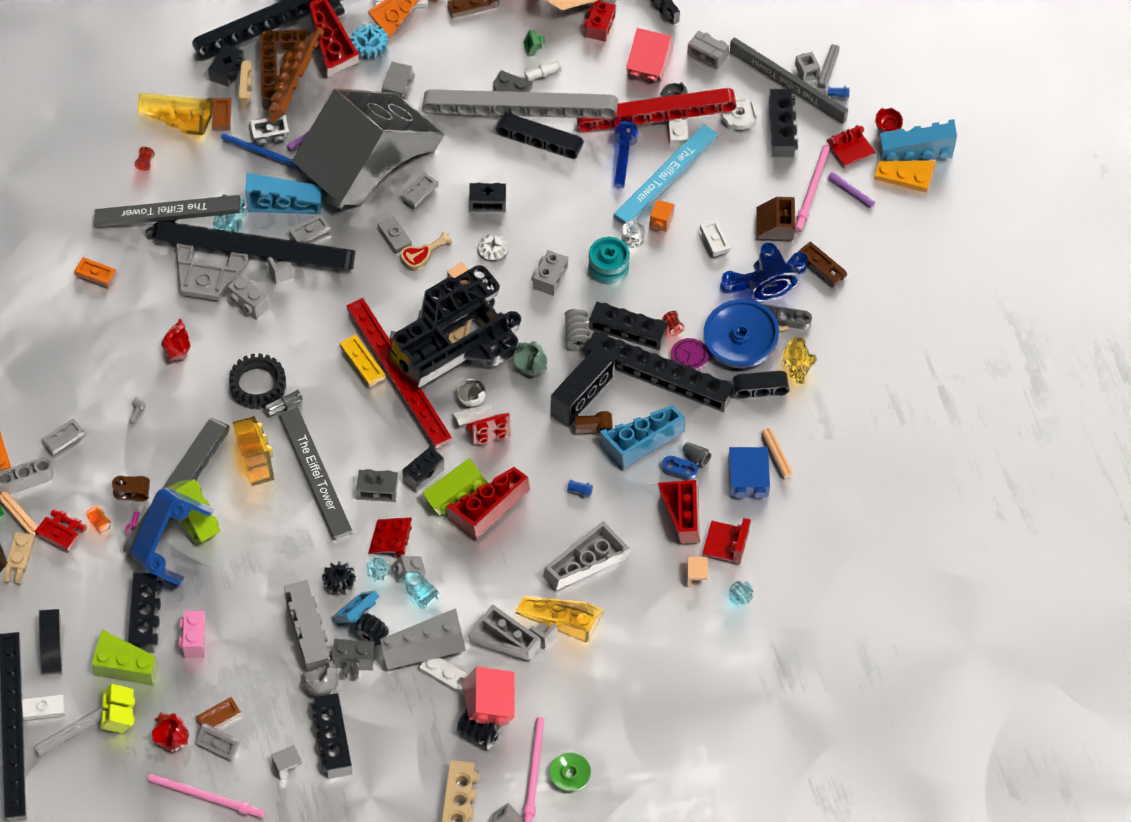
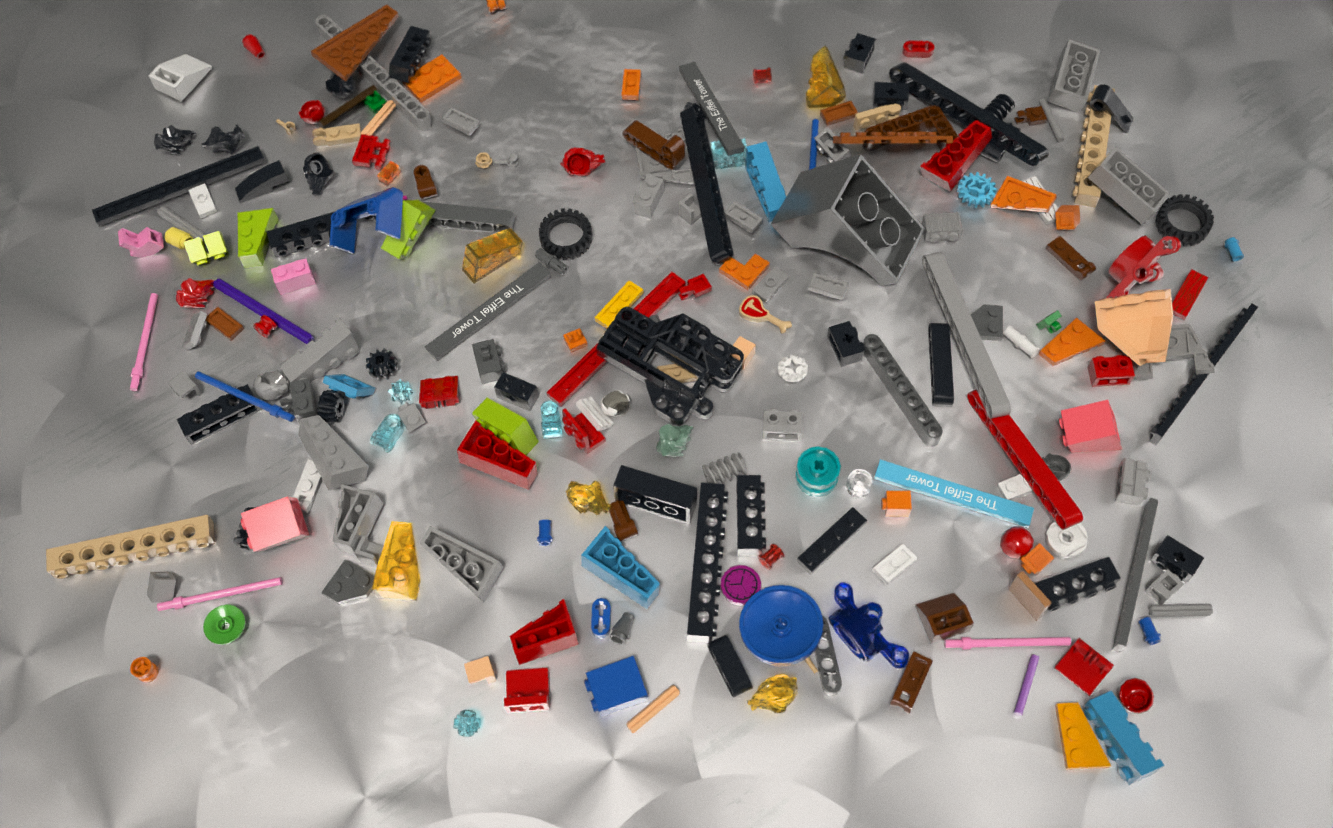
camera: 75 degrees right, 5 degrees up
clear blue piece [613,121,638,189] -> none
none -> bright pink brick [118,227,164,258]
none -> light yellow brick [165,227,193,250]
none -> blue bar [195,371,295,422]
none -> dark purple axle [213,278,314,344]
none -> red wheel [253,315,277,338]
none -> black hair [303,152,334,196]
none -> dark grey plate [321,560,379,605]
none -> tan plate [475,152,492,169]
none -> clear light blue piece [541,401,563,439]
none -> orange tile [563,328,588,353]
none -> clear yellow hair [565,481,611,515]
none -> reddish brown beam [622,120,685,170]
none -> red plate [678,274,712,301]
none -> orange plate [719,253,770,290]
none -> black plate [797,507,867,575]
none -> black brick [843,33,876,74]
none -> dark grey beam [863,334,943,447]
none -> red beam [902,41,935,58]
none -> red hair [1000,526,1034,559]
none -> medium nougat tile [1008,571,1051,621]
none -> orange bracket [1021,543,1055,575]
none -> orange wing [1039,318,1106,366]
none -> black brick [1150,535,1204,583]

